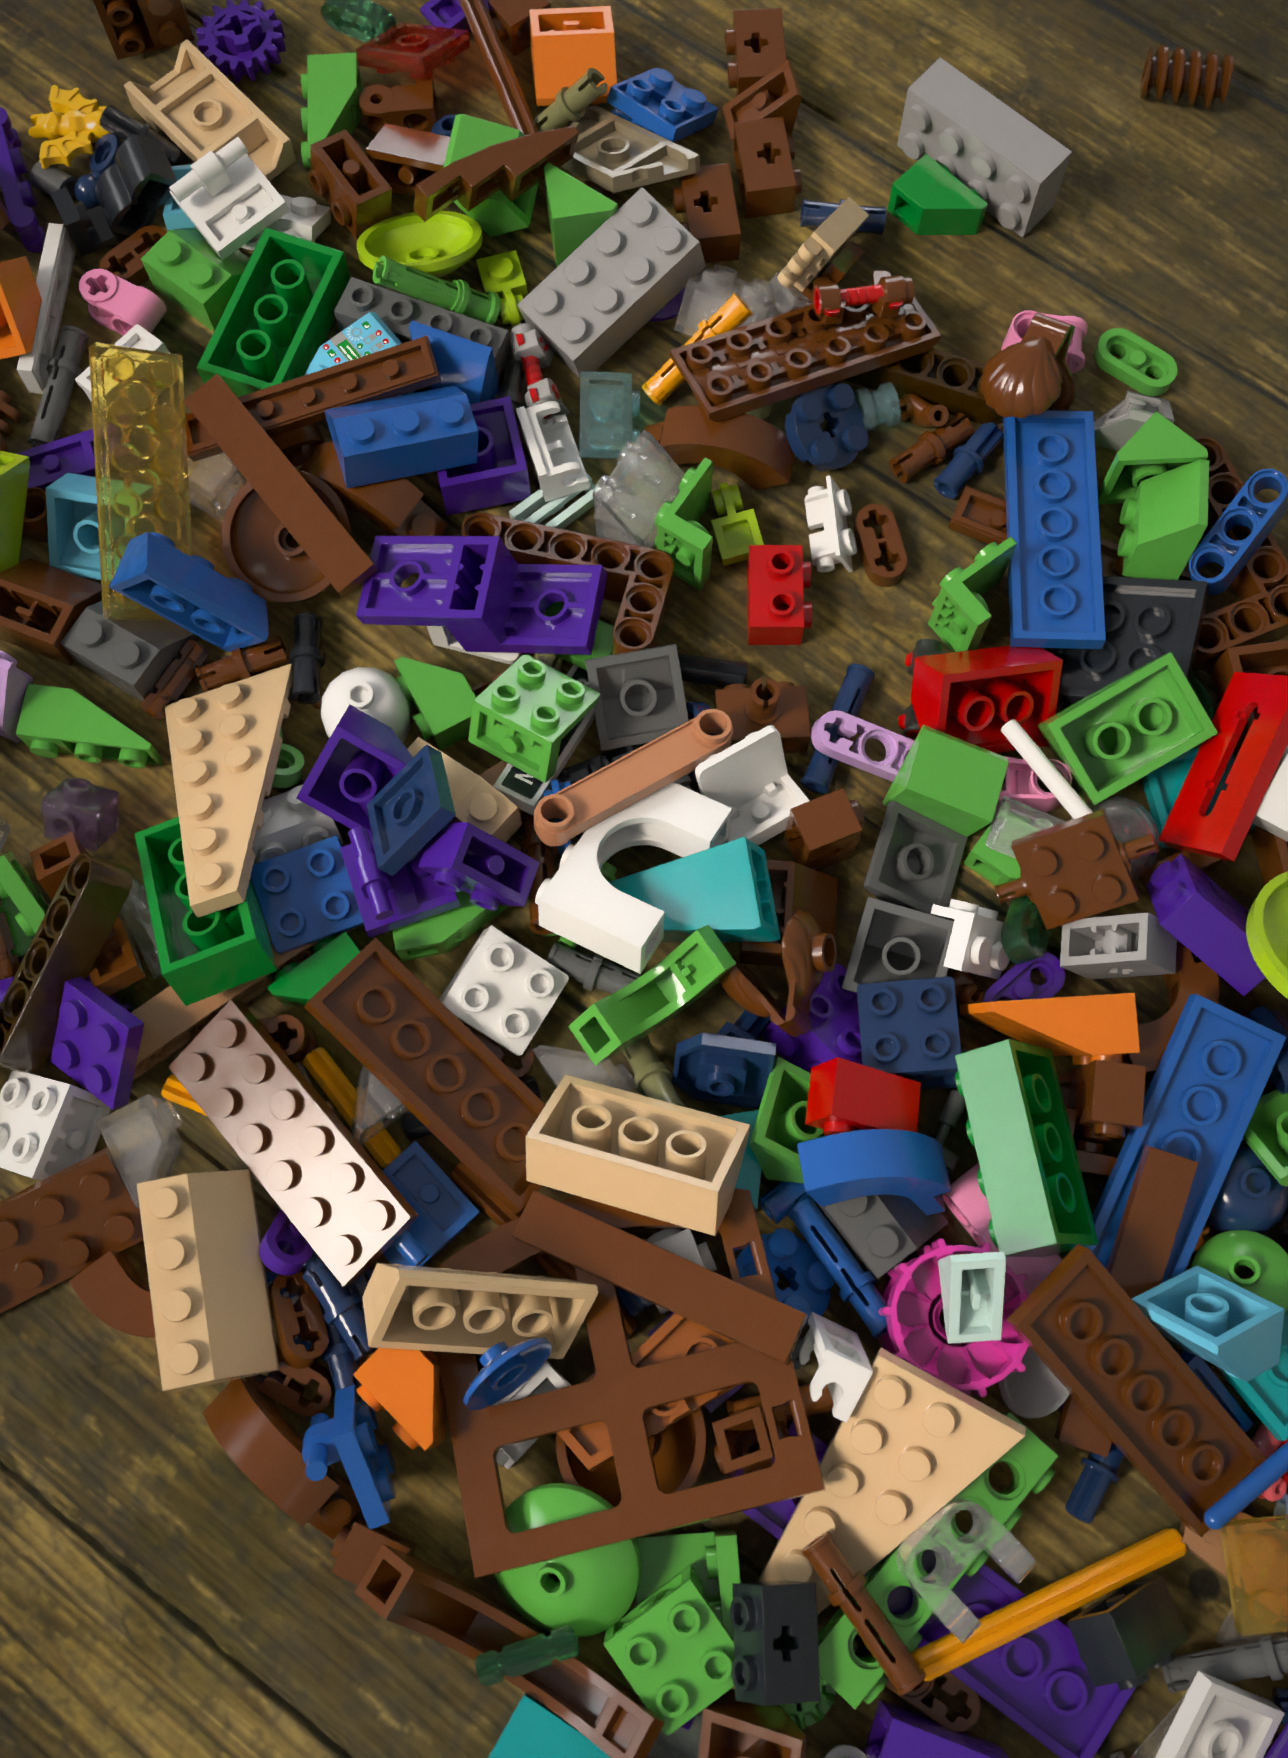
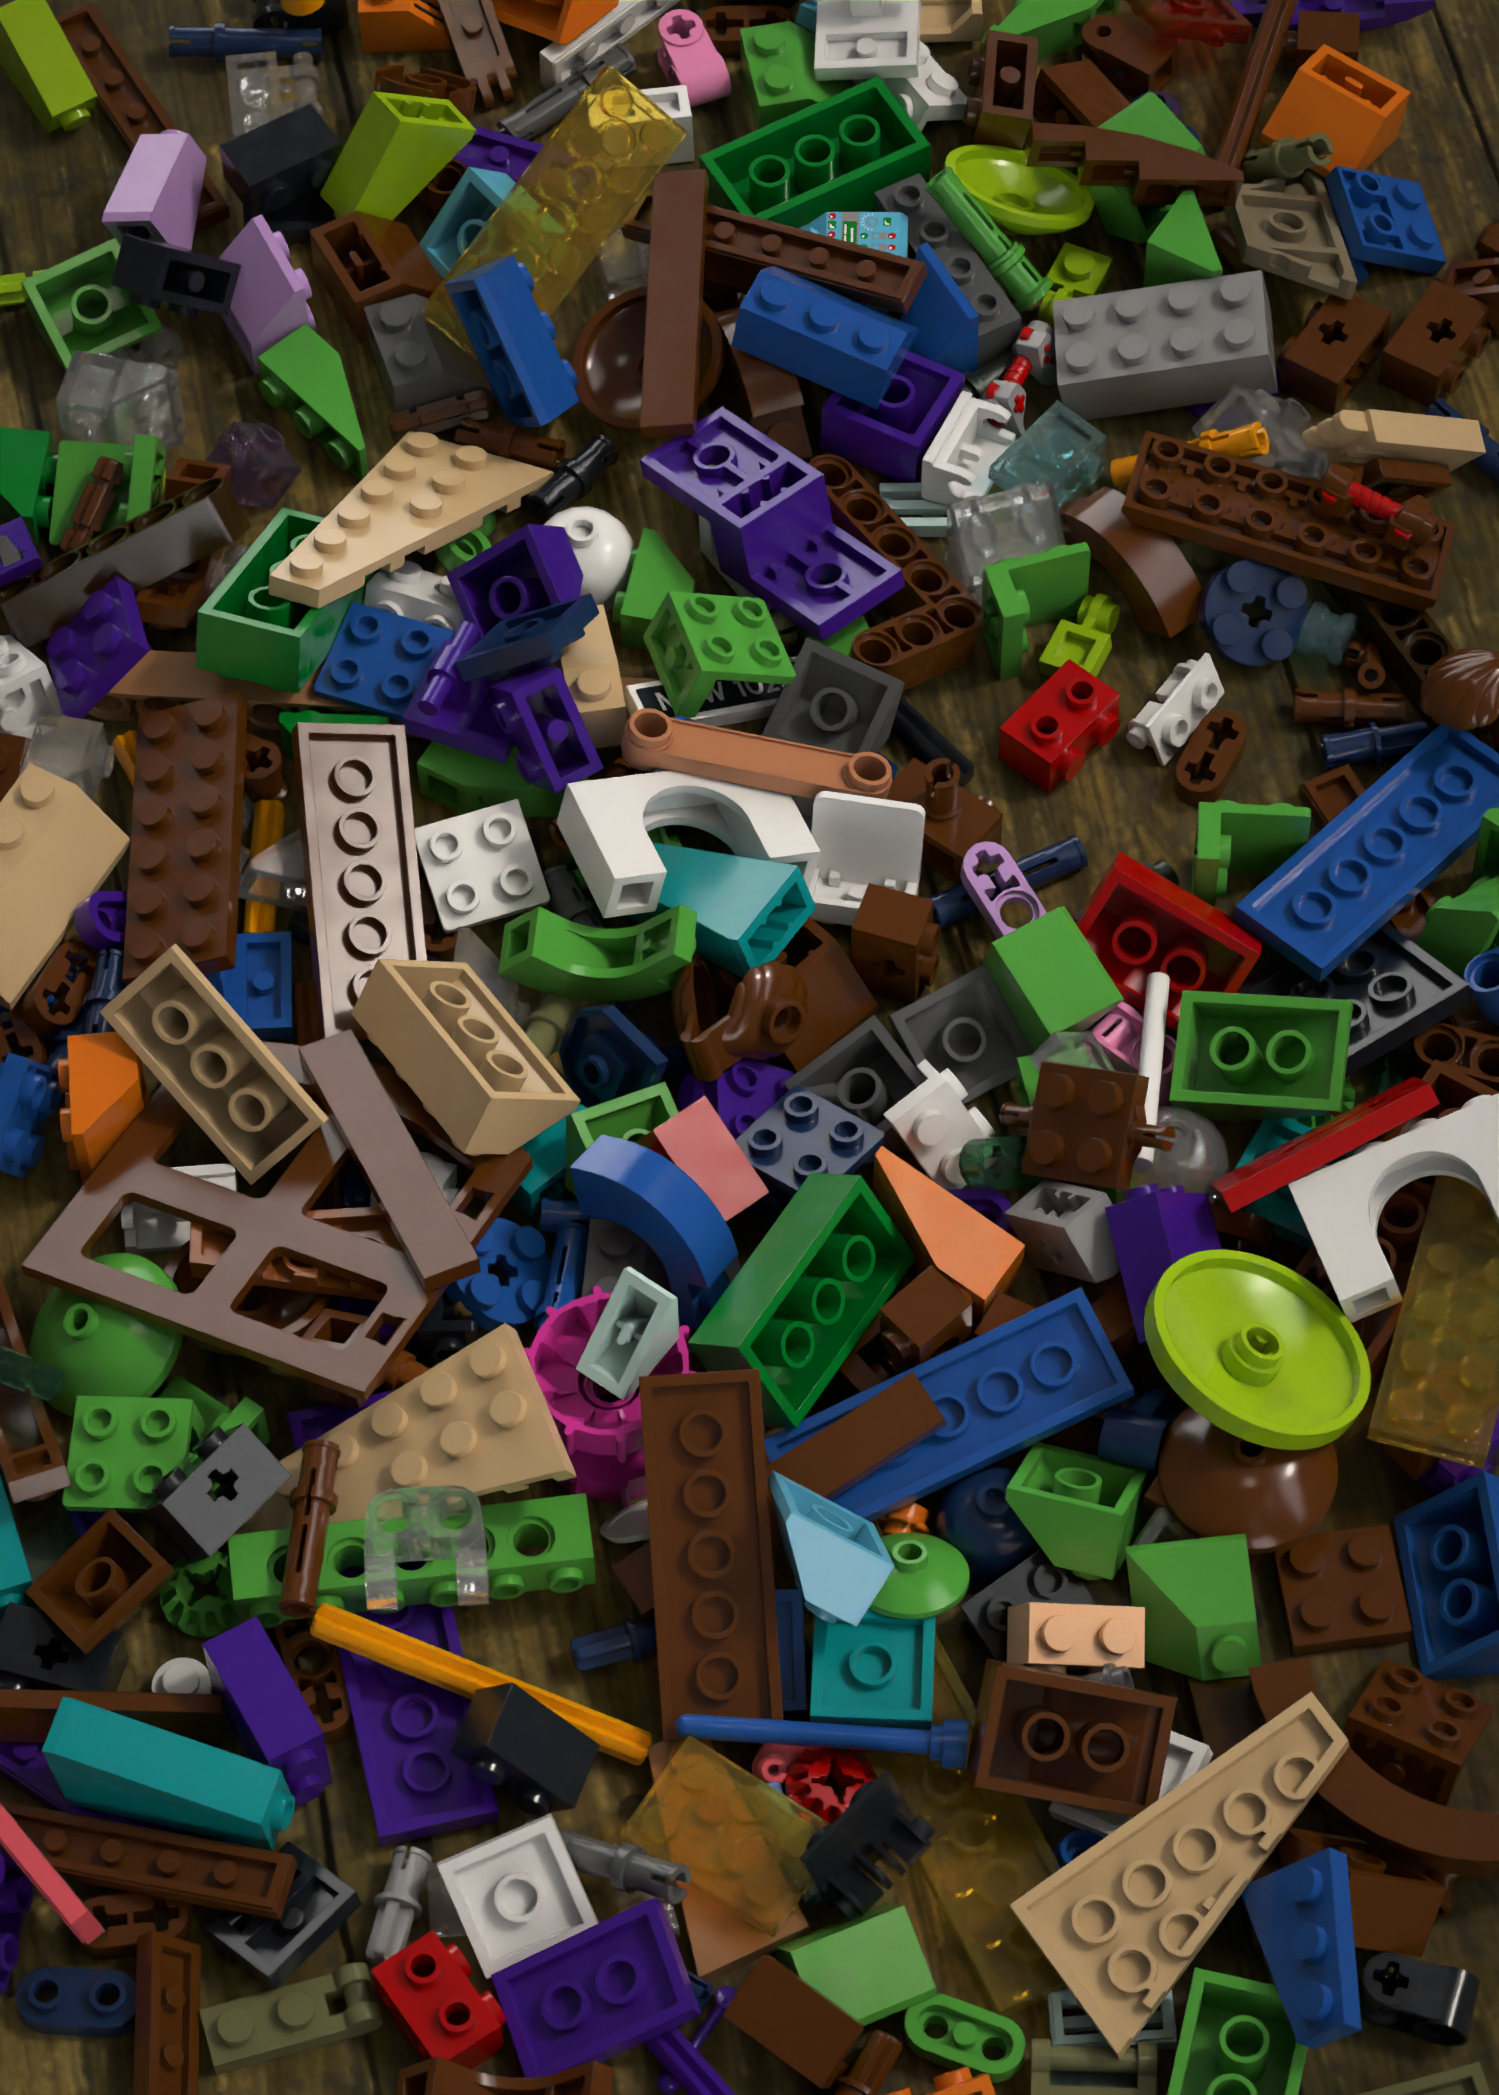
camera: 40 degrees right, 15 degrees down
blue dish [463,1338,553,1411] -> none
white hinge [798,1312,873,1423] -> none

